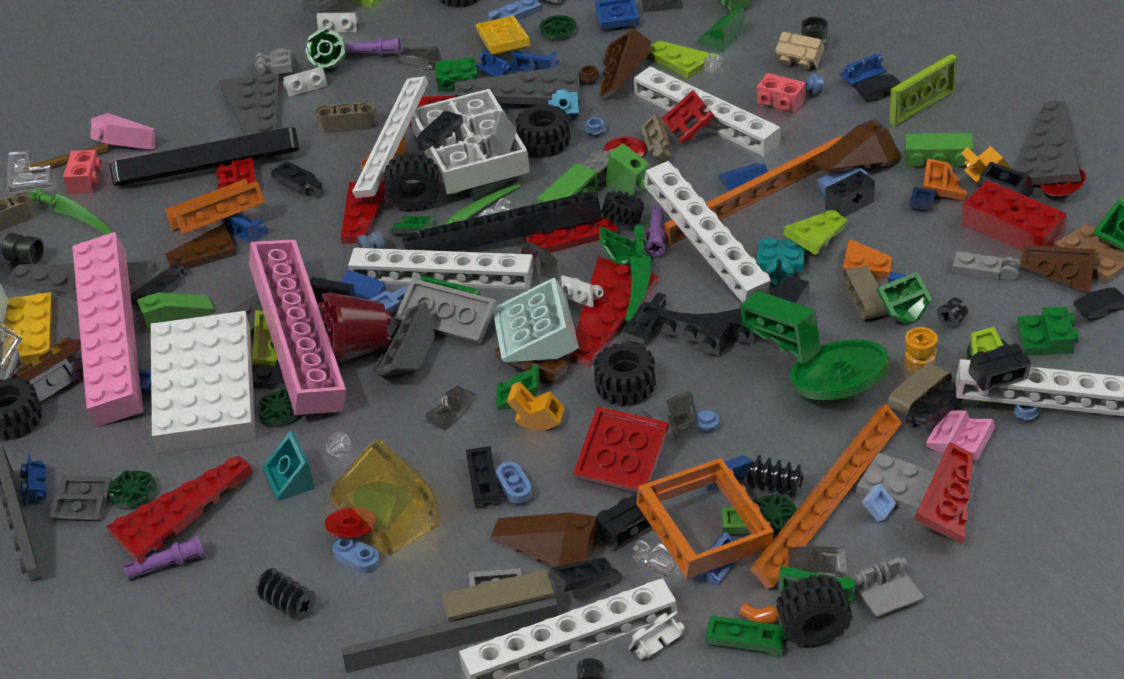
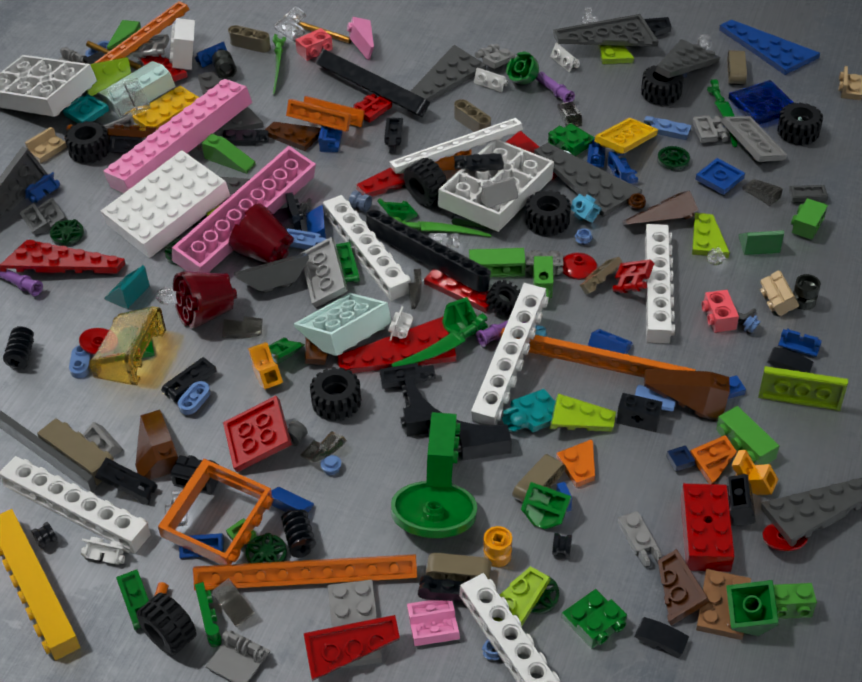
camera: 50 degrees right, 5 degrees up
light blue plate [861,484,896,522] -> none
black brick [968,343,1032,391] -> none
none -> dark red cone [173,271,237,329]

